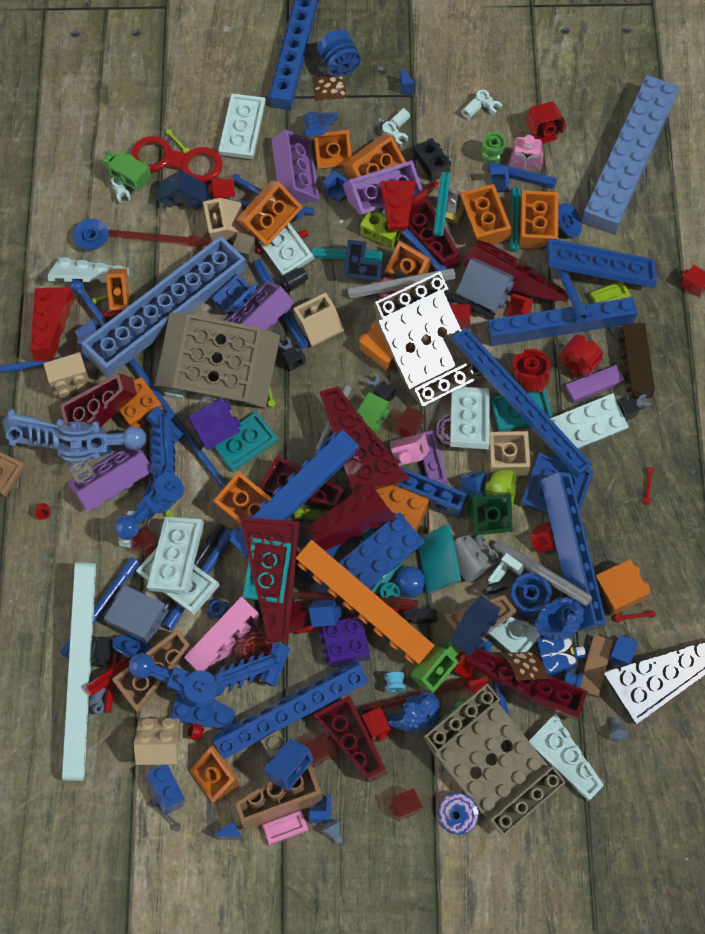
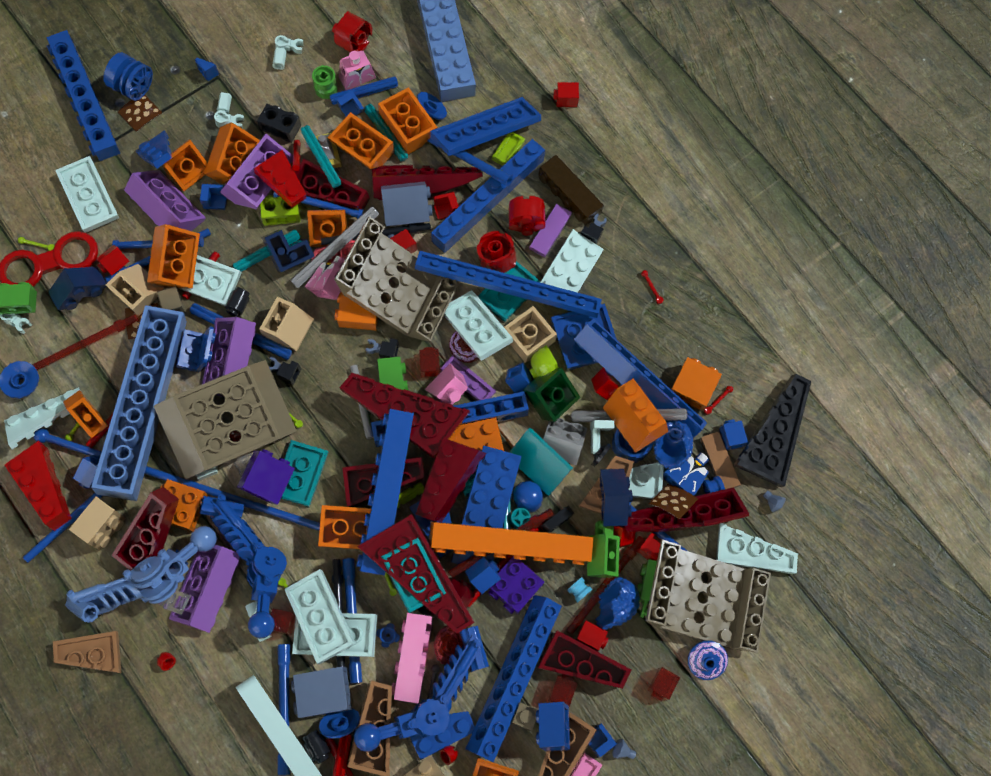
camera: 45 degrees left, 5 degrees up
none -> bright pink torso [305,256,345,300]
none -> orange slope [603,378,668,453]

